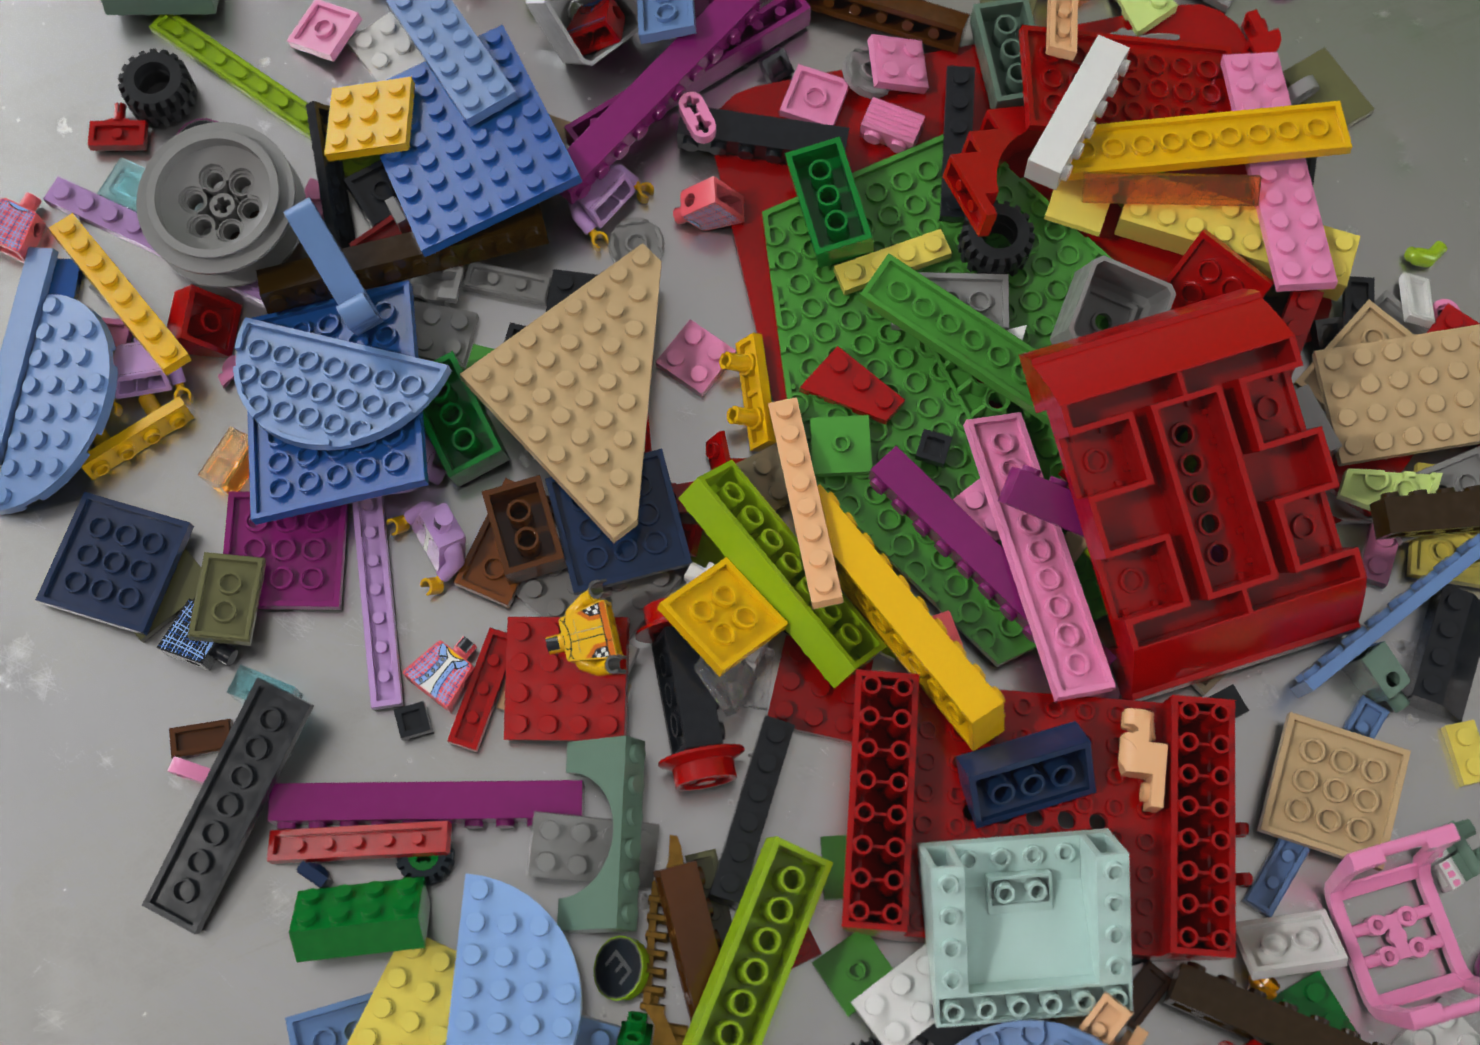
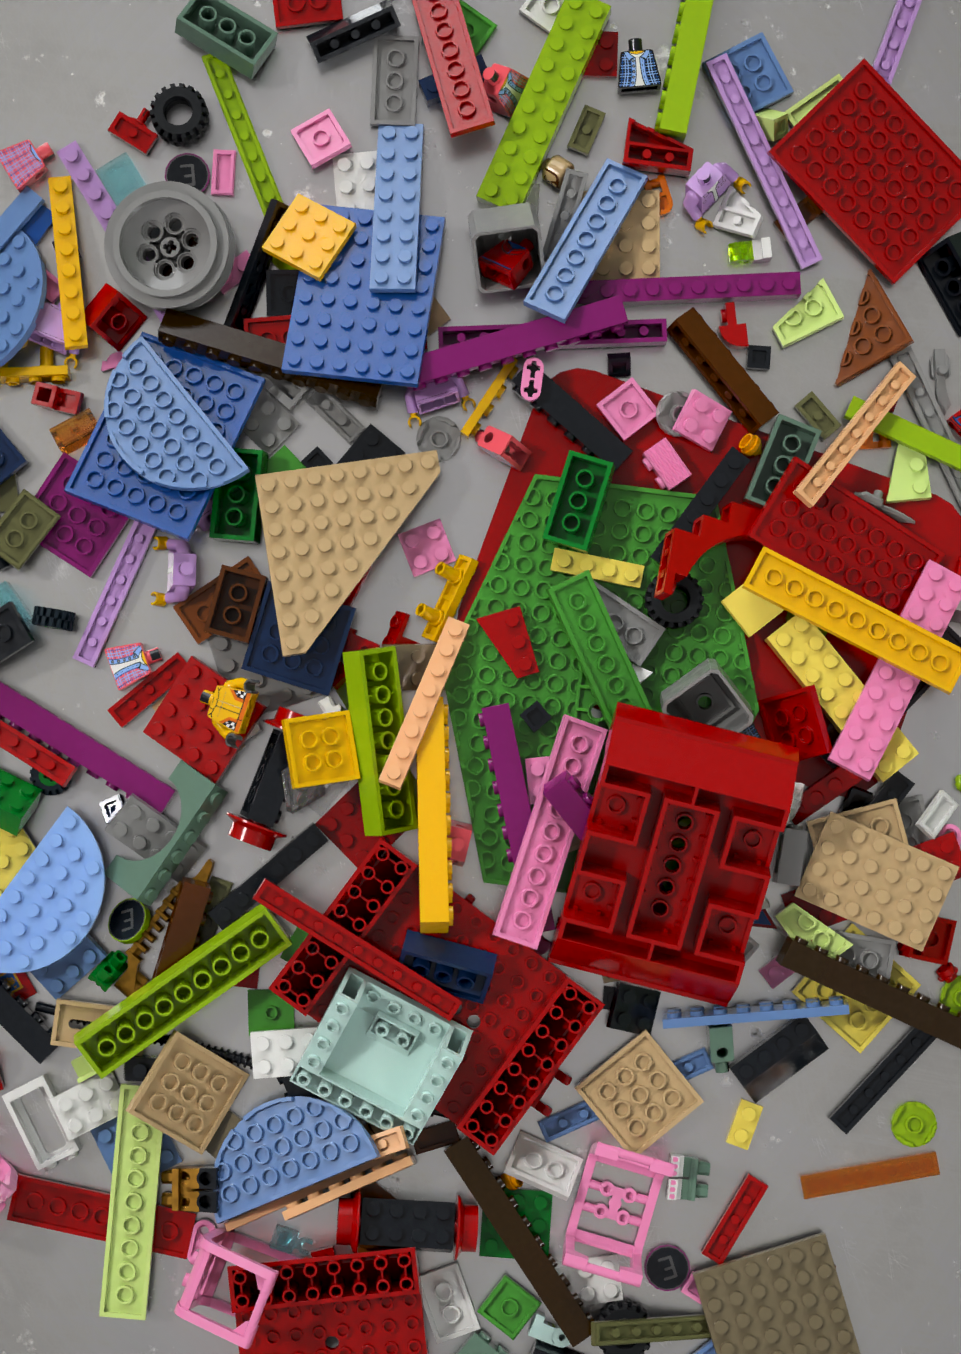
camera: 35 degrees right, 15 degrees up
medium blue beam [283,197,383,336] -> none
light grey tile [385,196,411,234] -> none
black plate [394,701,432,741] -> none
bright green plate [809,415,872,477] -> none
white brick [1024,35,1131,190] -> none
clear orange plate [1081,172,1262,206] -> none
light nougat plate [1118,708,1168,813] -> none
none -> red brick [31,381,84,416]
none -> black wheel [32,606,76,631]
none -> tile [99,794,125,824]
none -> bright pink tile [211,149,237,197]
none -> red plate [252,878,462,1021]
none -> yellow plate [460,358,519,439]
none -> black plate [606,982,661,1035]
none -> light orange plate [739,433,762,456]

